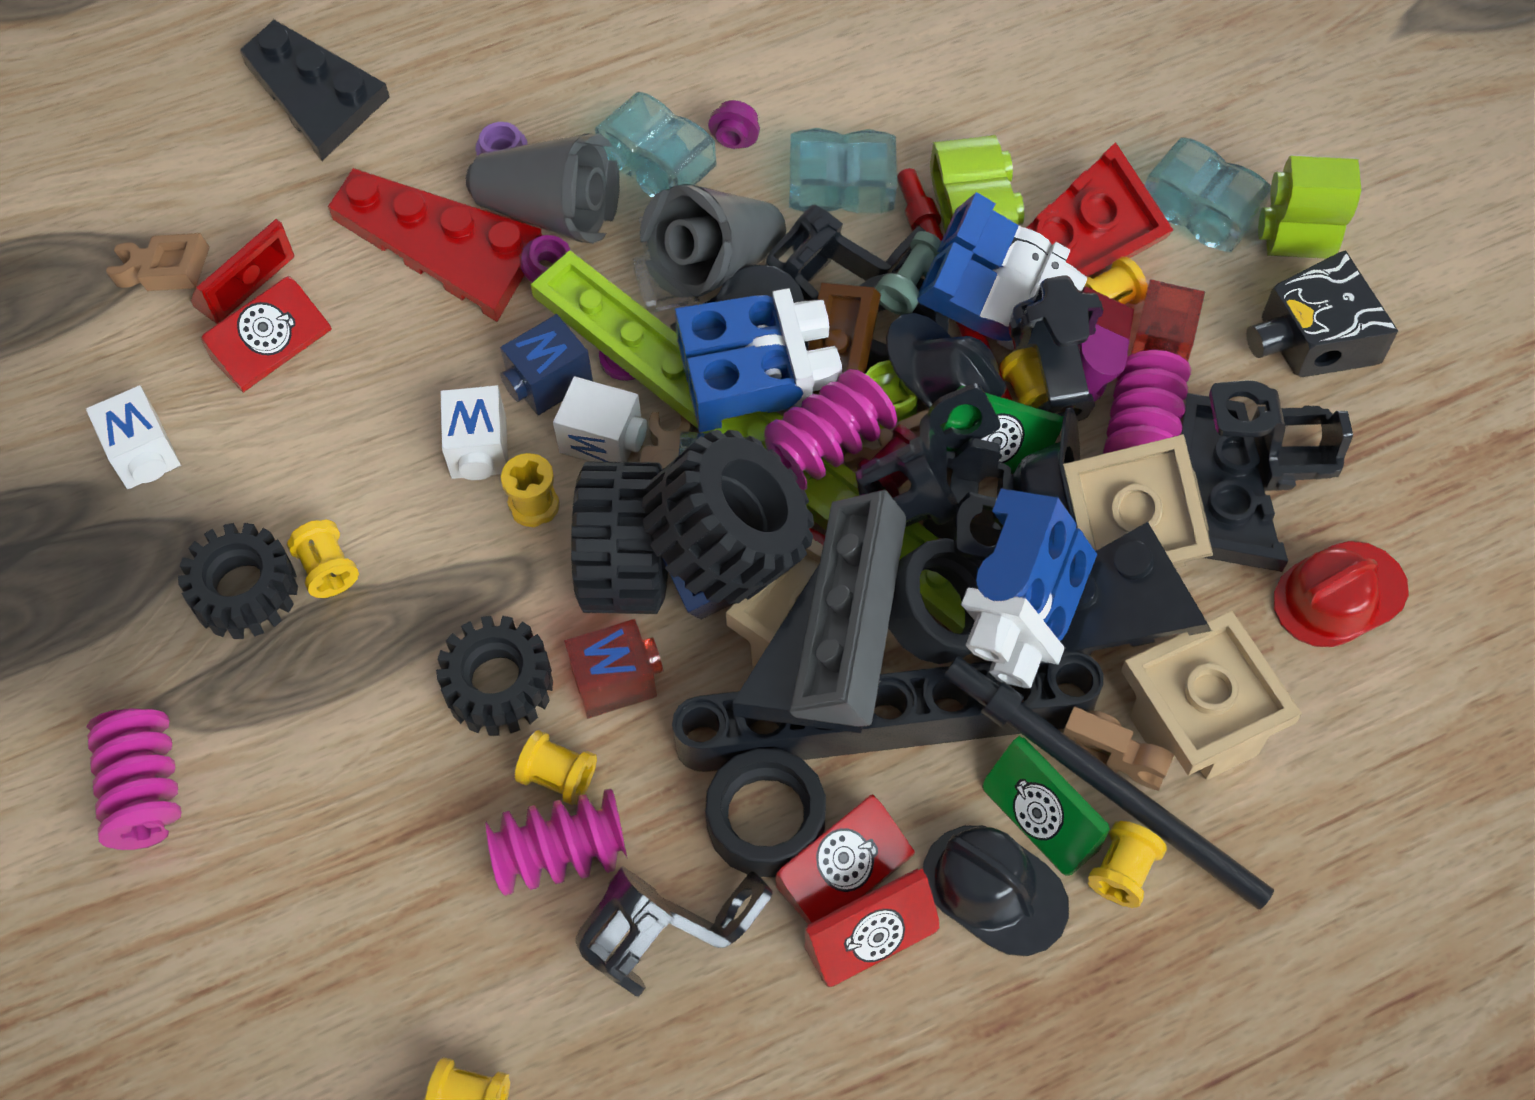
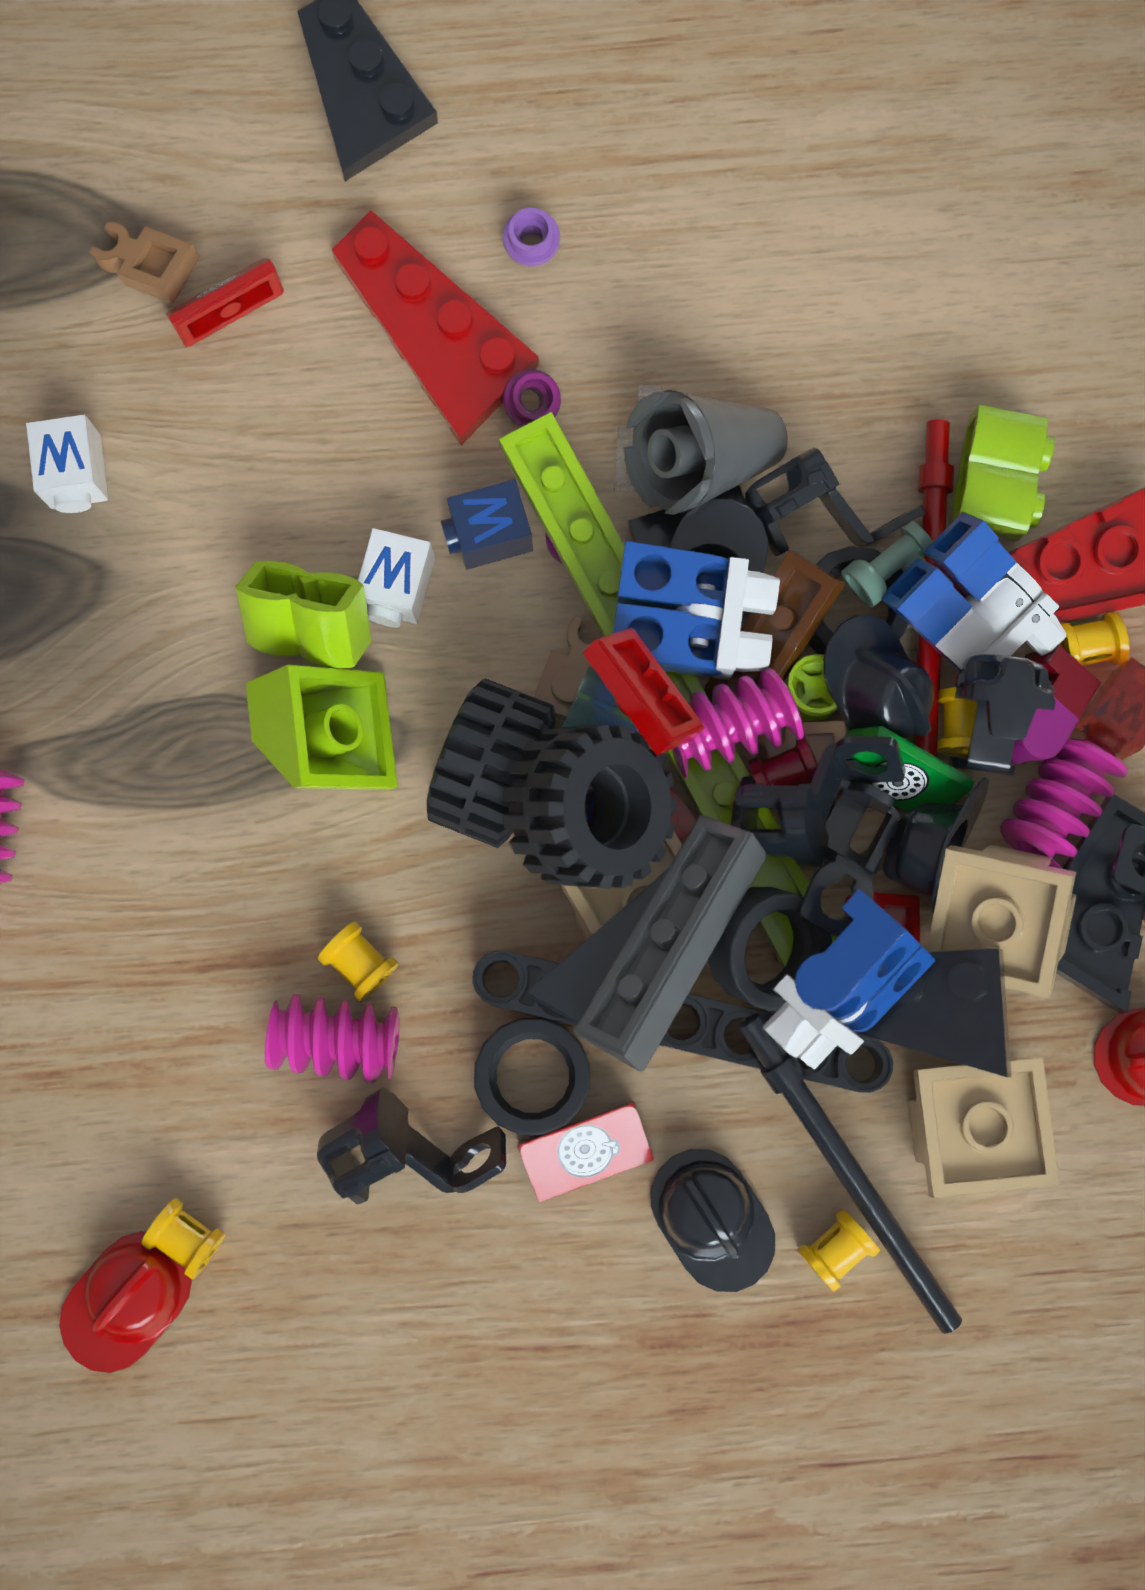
camera: 20 degrees right, 20 degrees up
black tyre [178,523,298,639] -> none
red slope [201,276,332,393] -> none
yellow bush [286,519,359,598] -> none
black tyre [436,615,553,736] -> none
dark grey cone [466,133,620,244] -> none
yellow bush [500,453,560,527] -> none
white brick [553,376,647,462] -> none
clear red brick [564,619,664,719] -> none
clear light blue brick [595,91,717,197] -> none
magenta plate [708,100,760,149] -> none
clear light blue brick [789,128,897,213] -> none
red slope [805,868,939,987] -> none
green slope [982,735,1110,876] -> none
medium nougat plate [1063,706,1175,791] -> none
none -> lime brick [235,561,372,669]
none -> lime slope [246,665,398,790]
none -> red plate [583,628,705,756]

